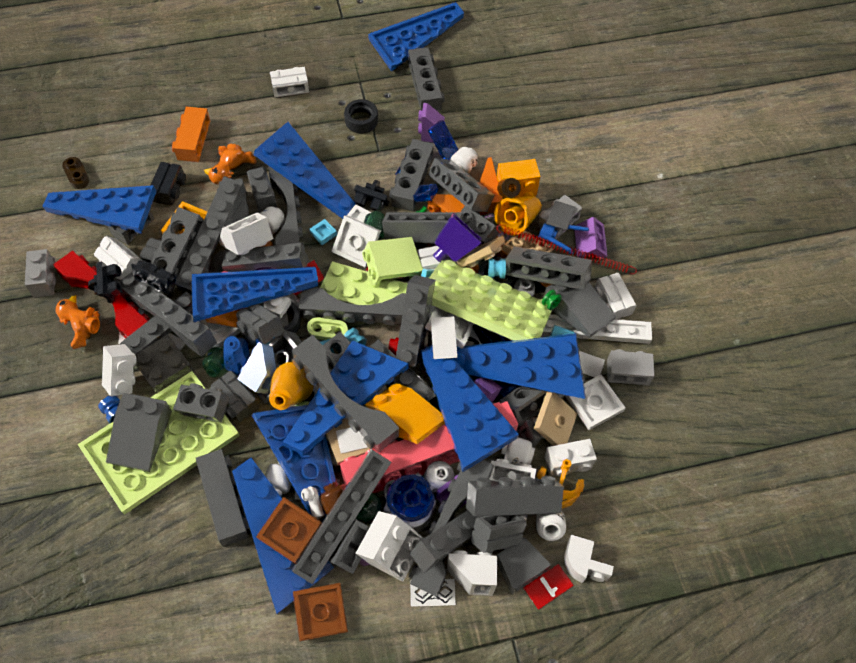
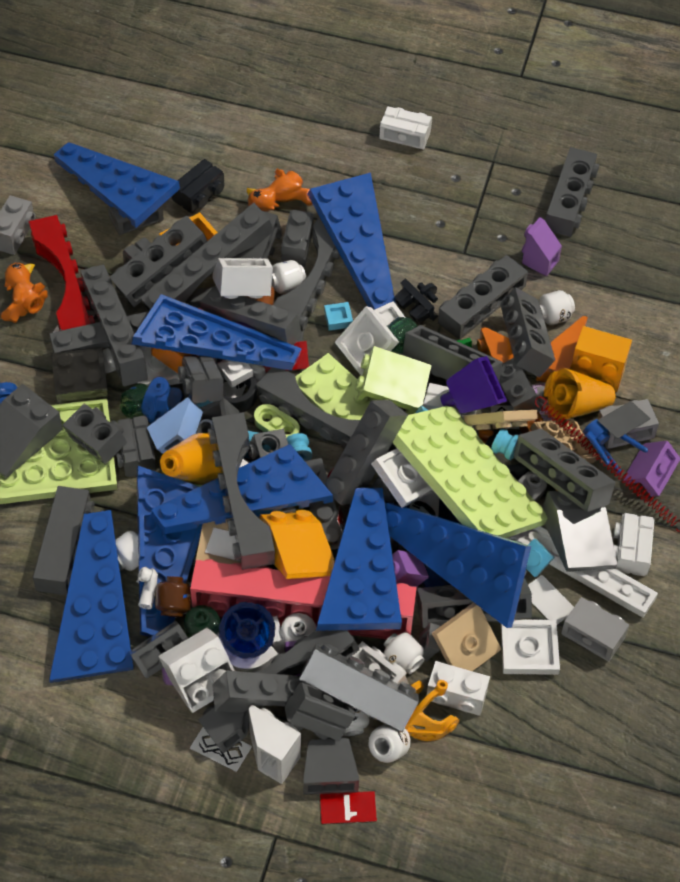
camera: 30 degrees right, 5 degrees down
dark brown plate [62,157,90,189] -> none
black hips [88,261,122,303] -> none
white brick [94,236,143,280] -> none
white brick [102,344,136,396] -> none
black hinge [131,260,176,294] -> none
orange brick [172,107,211,162] -> none
dark orange plate [256,497,322,564] -> none
dark grey plate [292,449,391,584] -> none
dark orange plate [293,583,348,642] -> none
black tyre [344,99,378,134] -> none
blue wing [368,2,464,72] -> none
clear blue tile [413,184,438,202] -> none
clear blue plate [427,120,459,160] -> none
white sticker [431,317,457,359] -> none
dark brown brick [497,178,521,198] -> none
green bush [542,290,562,311] -> none
white brick [564,535,614,583] -> none

